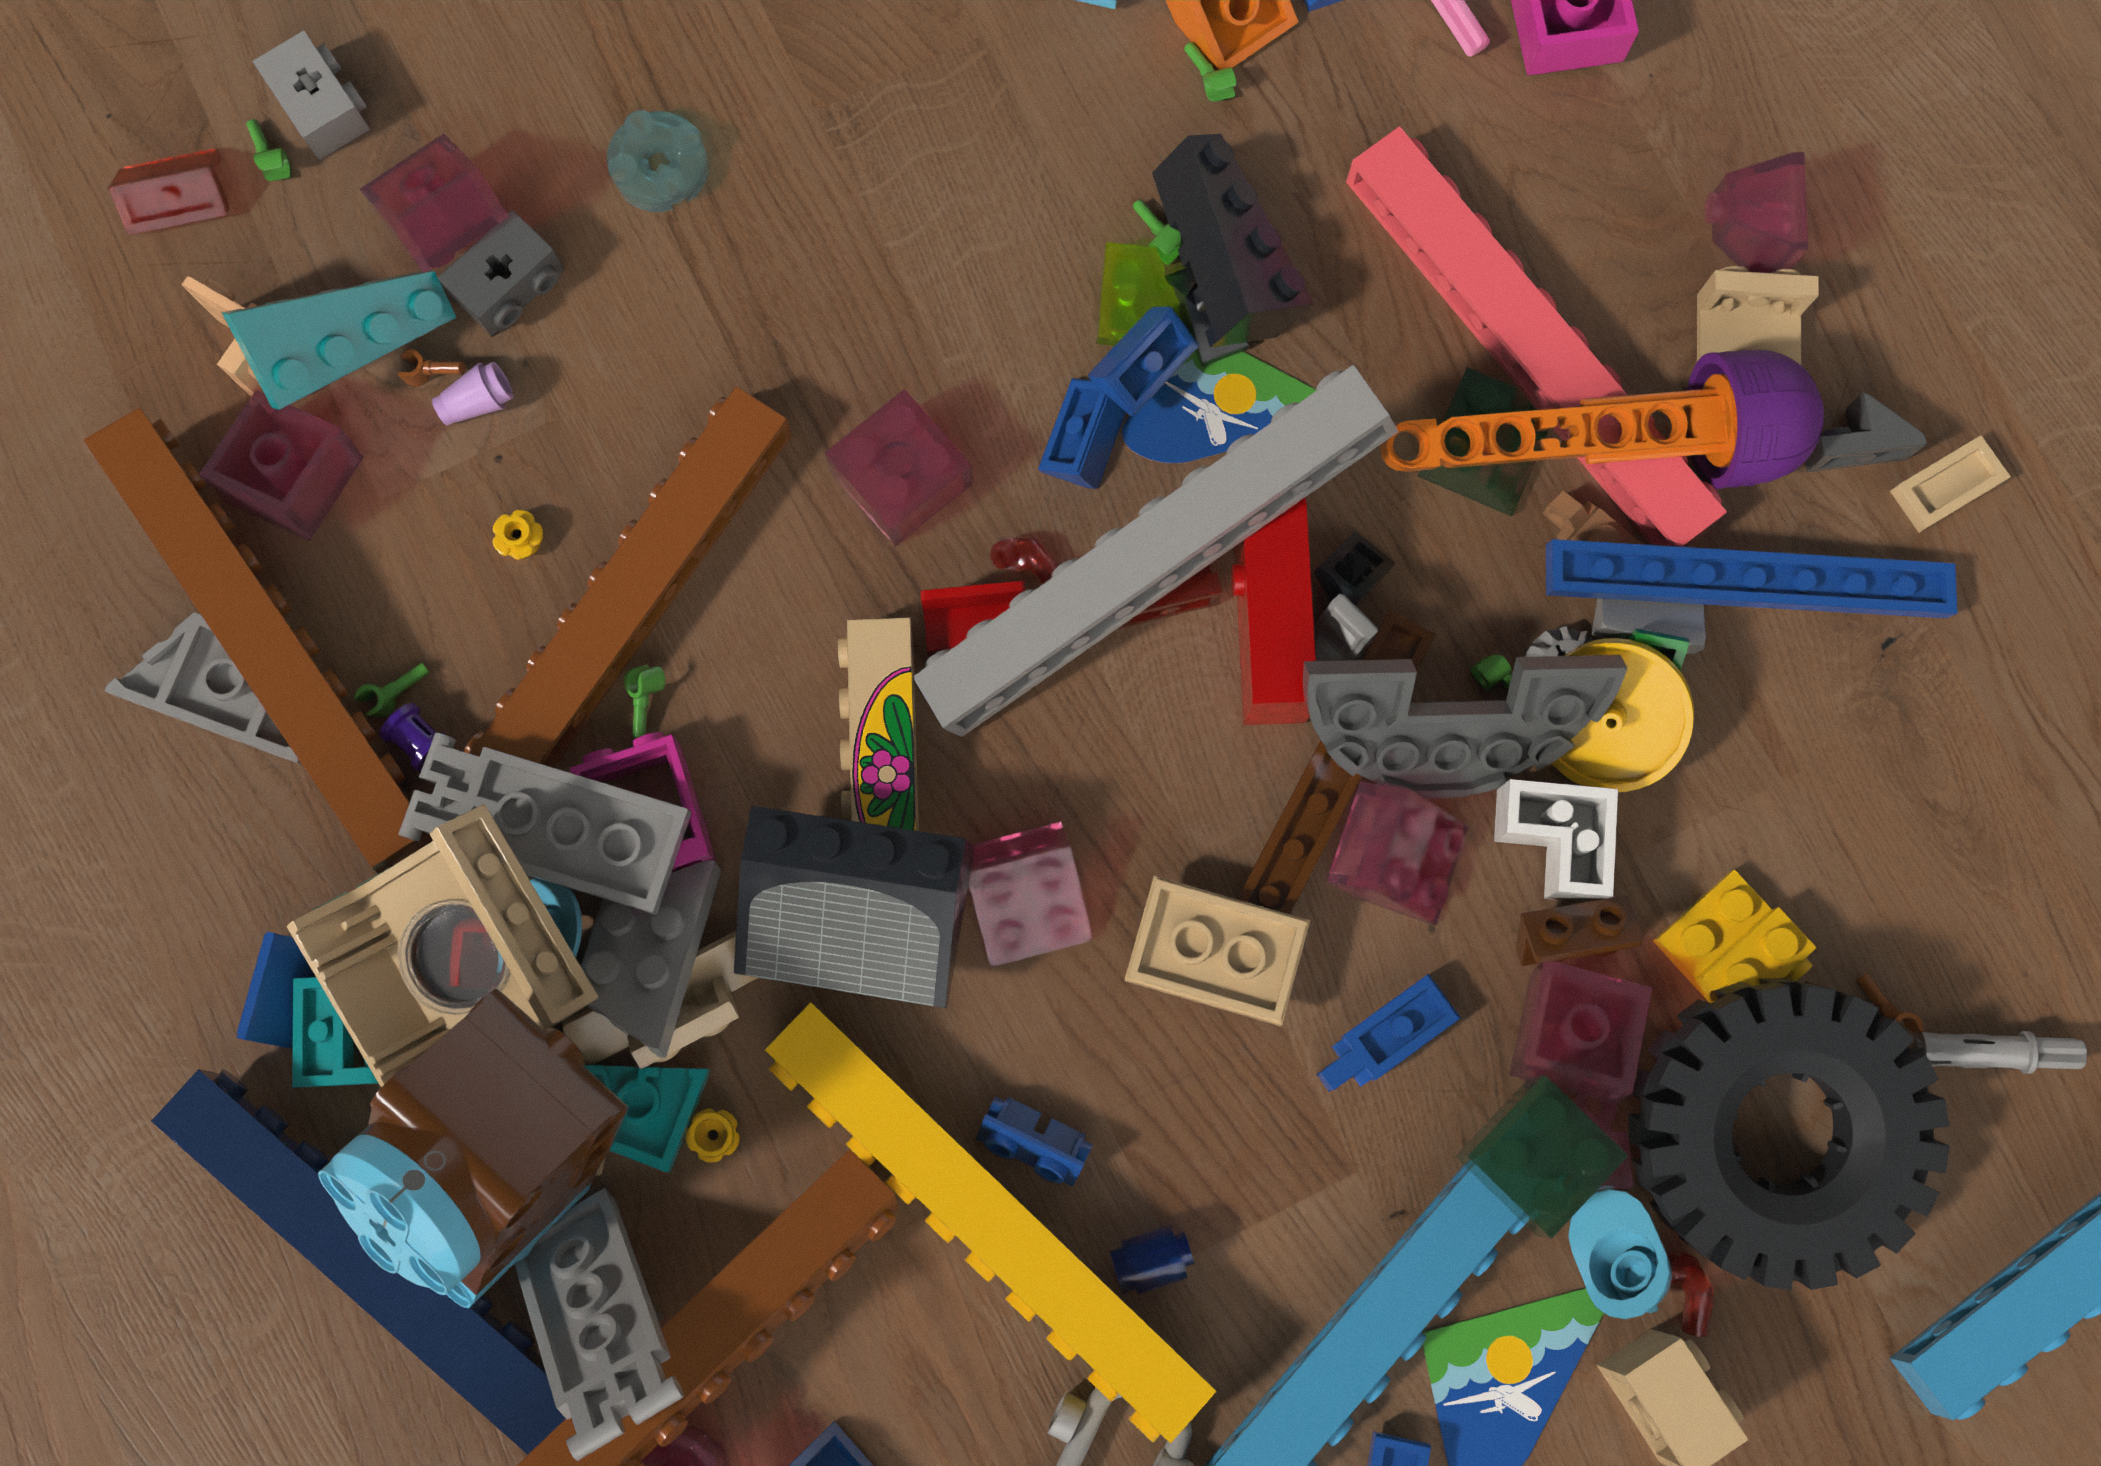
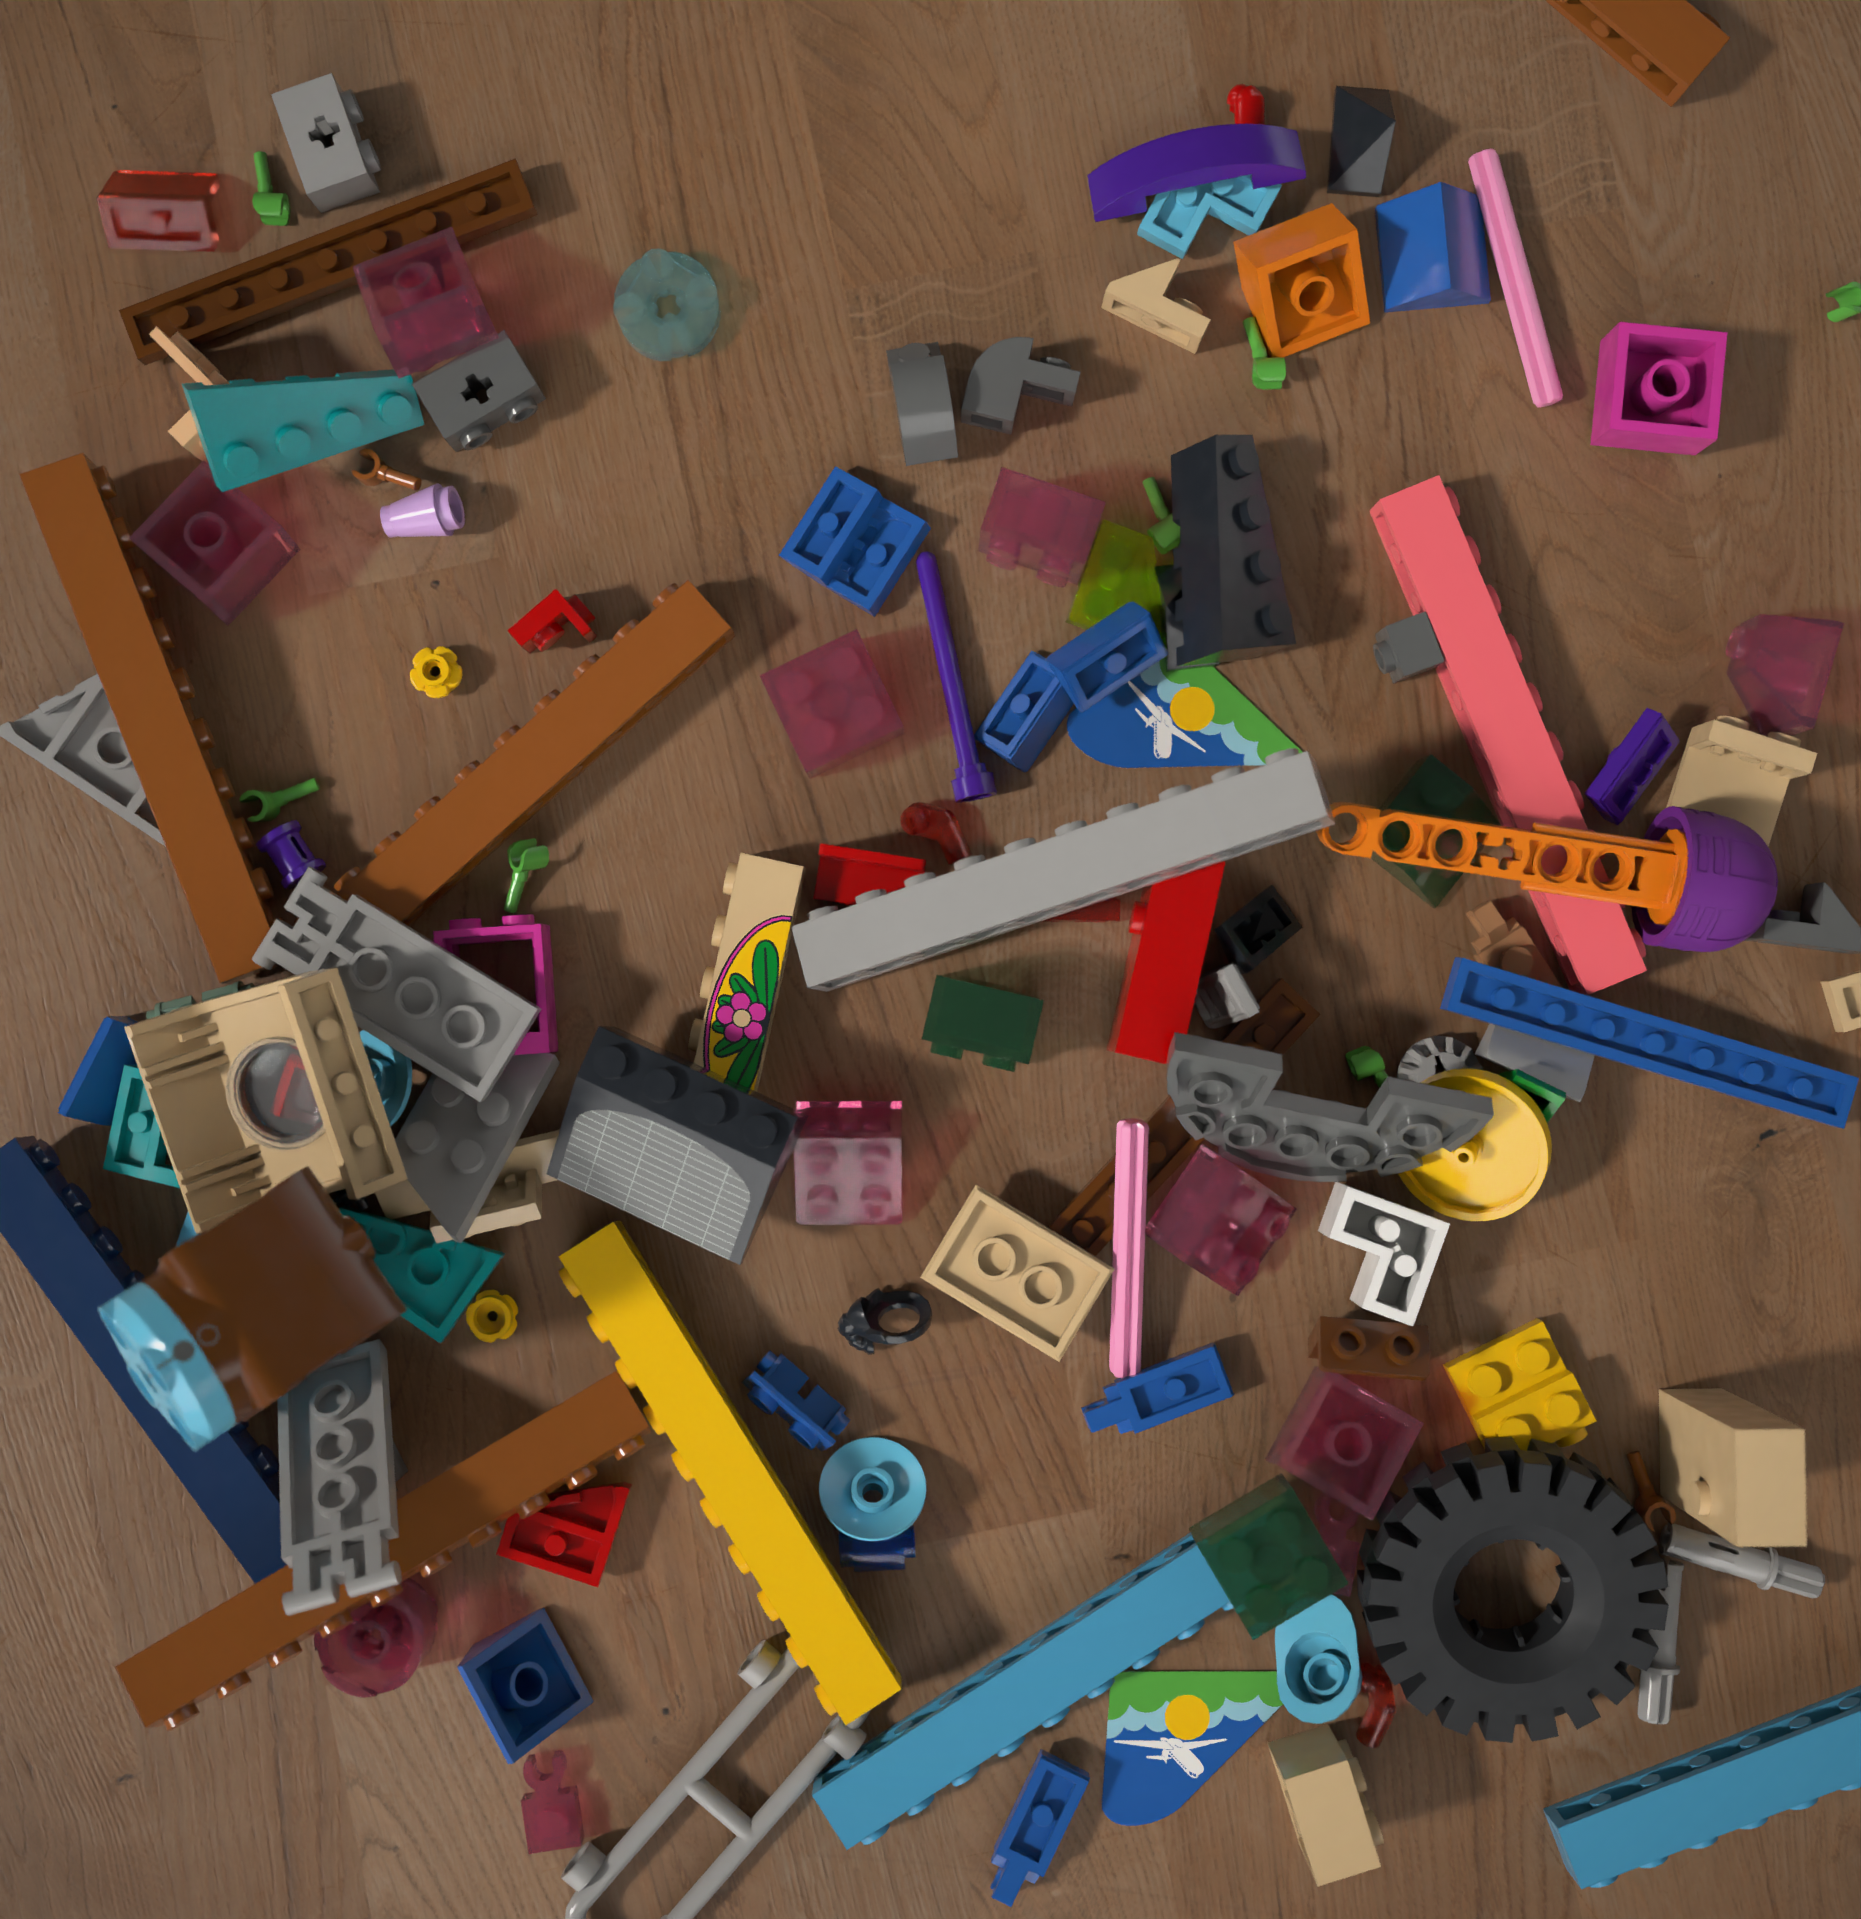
camera: 15 degrees right, 10 degrees up
none -> reddish brown plate [119,158,538,365]
none -> red wing [496,1482,632,1588]
none -> red bracket [507,589,597,654]
none -> blue slope [779,466,931,617]
none -> medium azure dish [819,1437,926,1541]
none -> black piece [837,1288,932,1355]
none -> dark grey brick [886,342,958,466]
none -> dark purple piece [916,551,997,803]
none -> clear green brick [922,975,1044,1072]
none -> dark grey brick [961,337,1081,435]
none -> clear pink brick [978,467,1106,587]
none -> tan slope [1101,258,1211,354]
none -> bright pink axle [1109,1118,1149,1378]
none -> dark grey plate [1373,611,1445,684]
none -> dark purple plate [1584,708,1680,825]
none -> light grey axle [1637,1558,1684,1724]
none -> tan brick [1659,1388,1807,1547]

